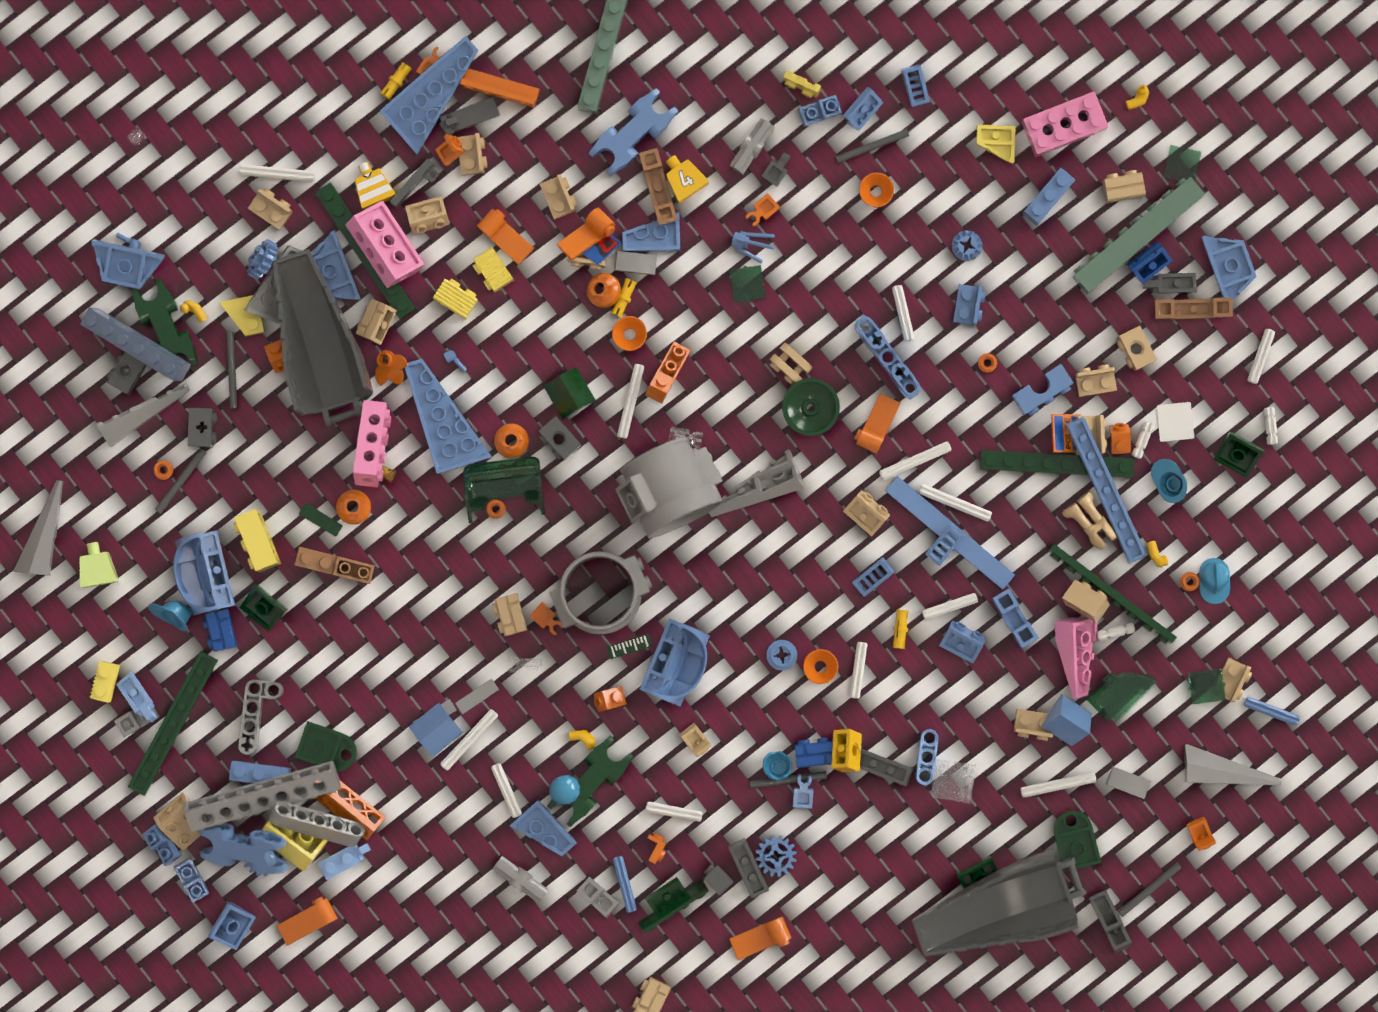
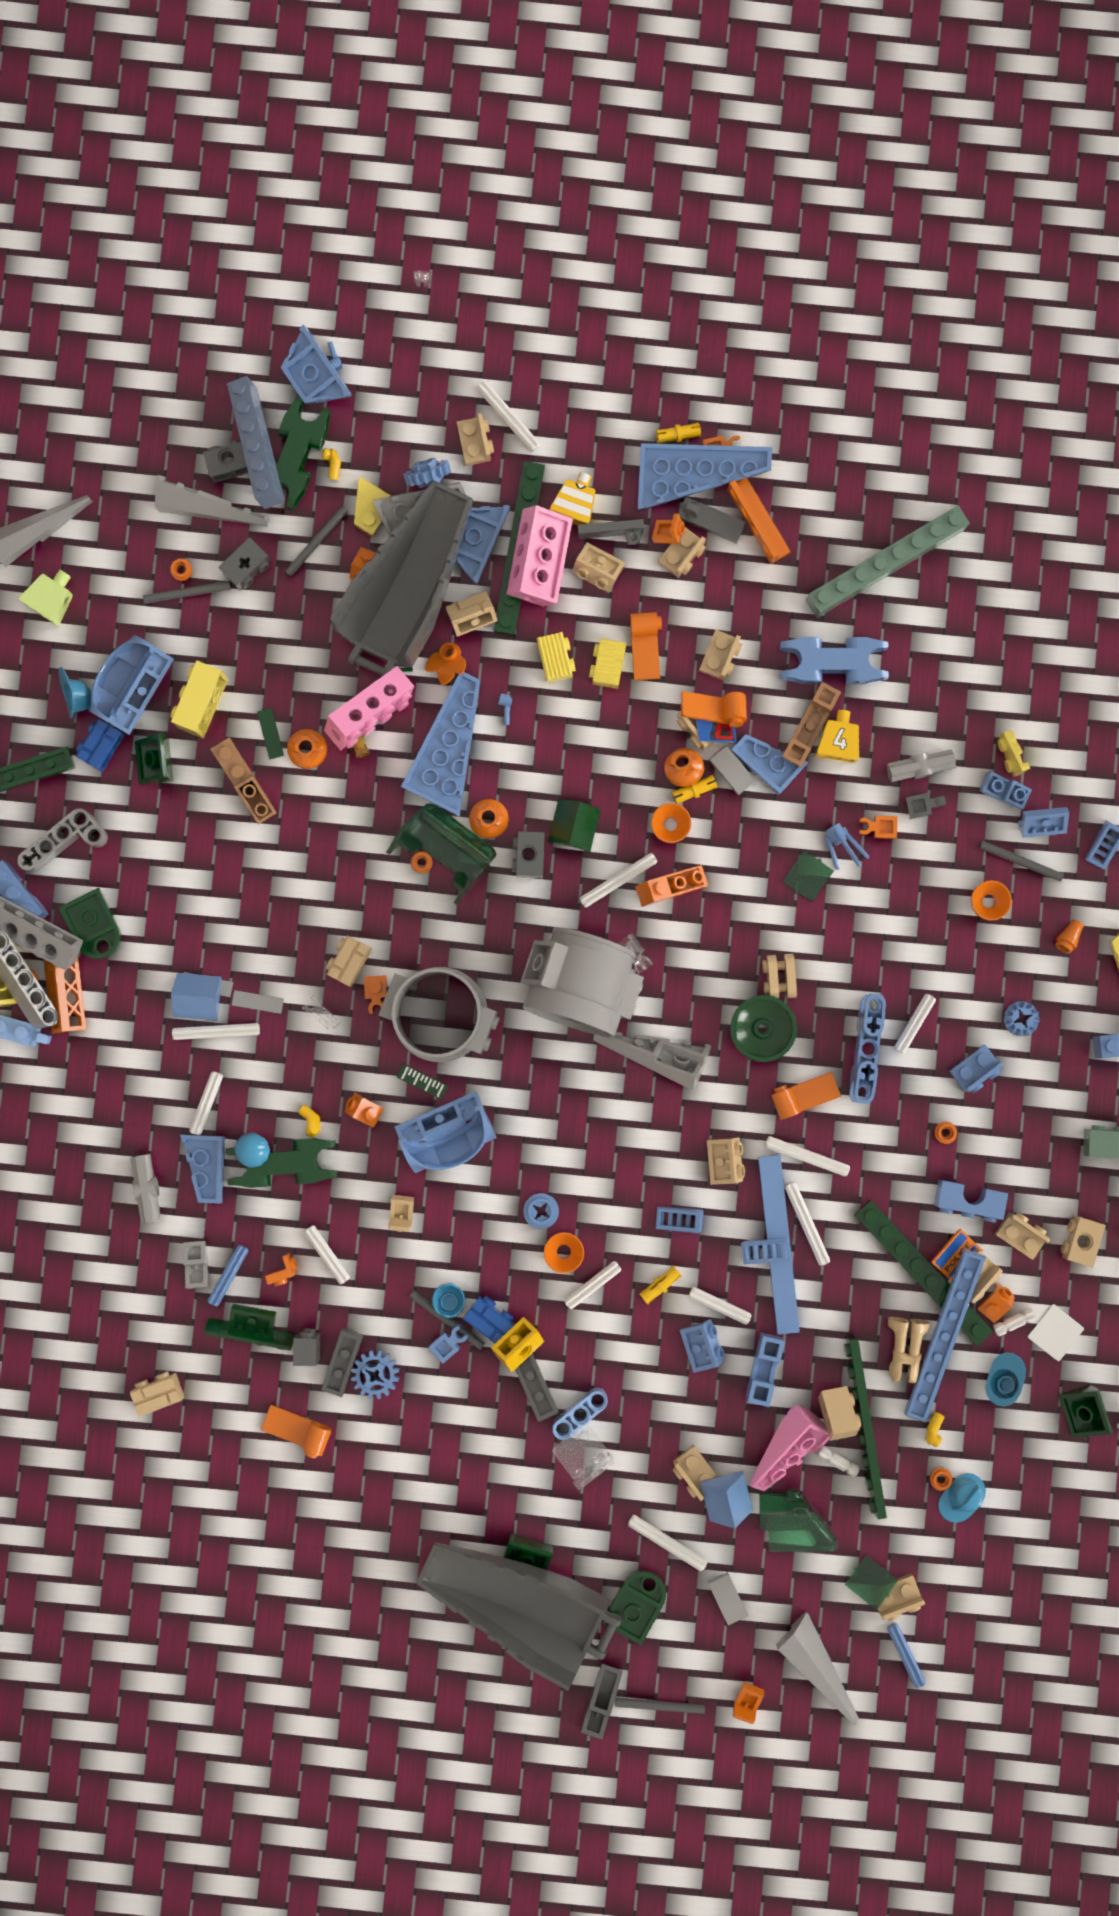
camera: 40 degrees right, 0 degrees up
none -> orange cone [1055,920,1084,954]

